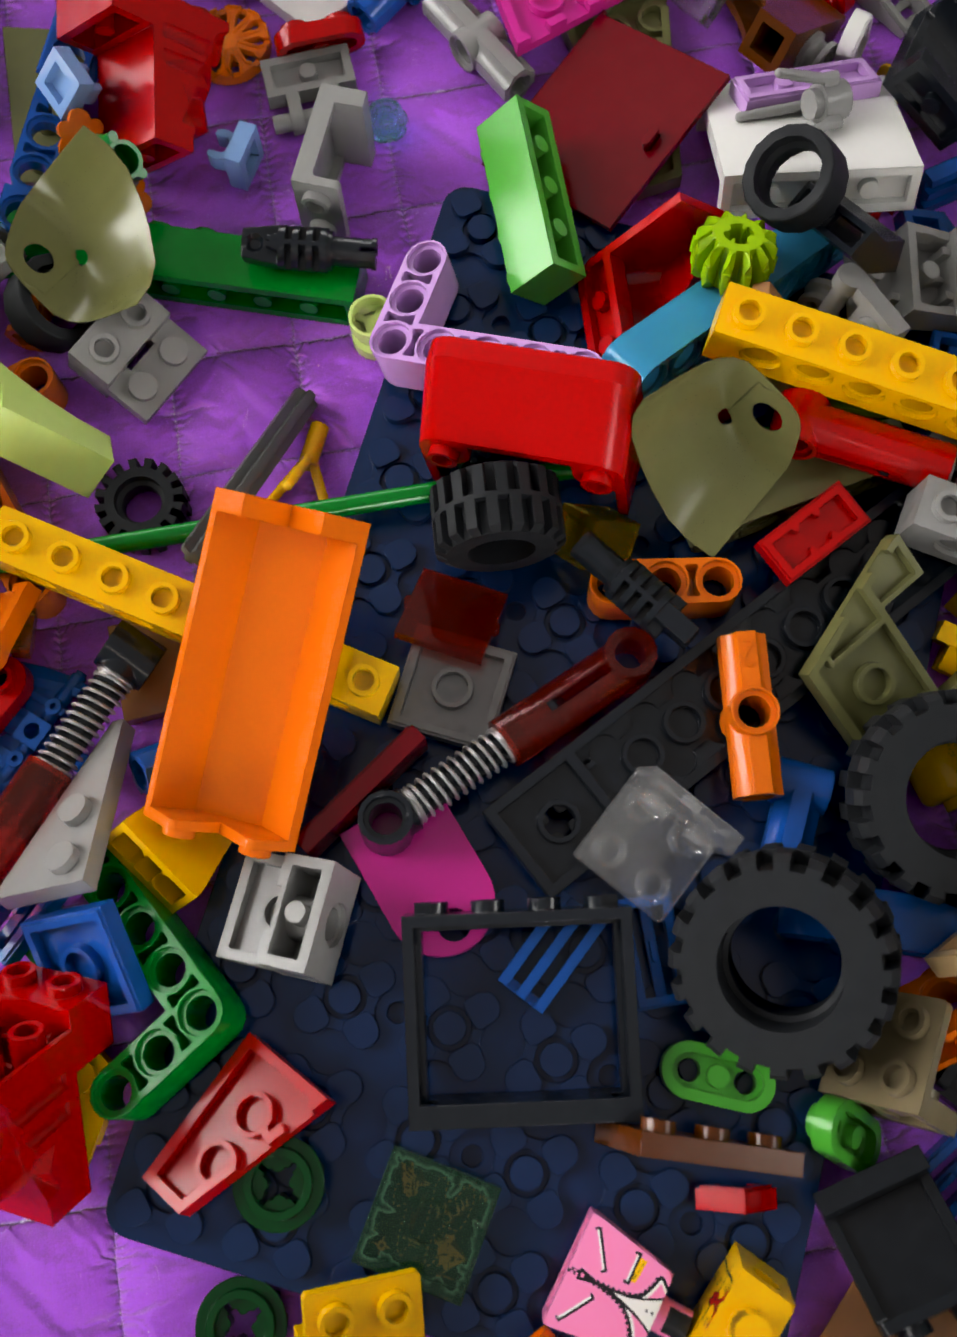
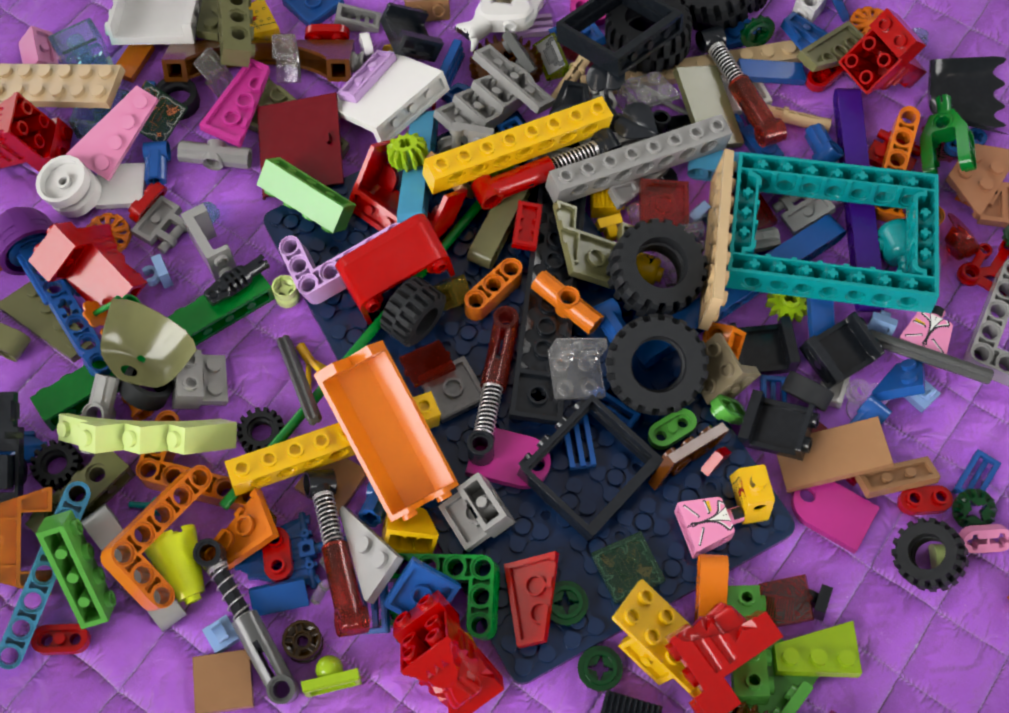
camera: 50 degrees left, 10 degrees down
light blue tile [35,46,103,120] -> none
dark red tile [297,725,429,858] -> none
black hinge [570,531,700,649] -> none
olive piece [631,357,801,557] -> none
light grey plant [735,67,853,132] -> none
black tyre [742,123,849,233] -> none
black piece [788,181,905,274] -> none

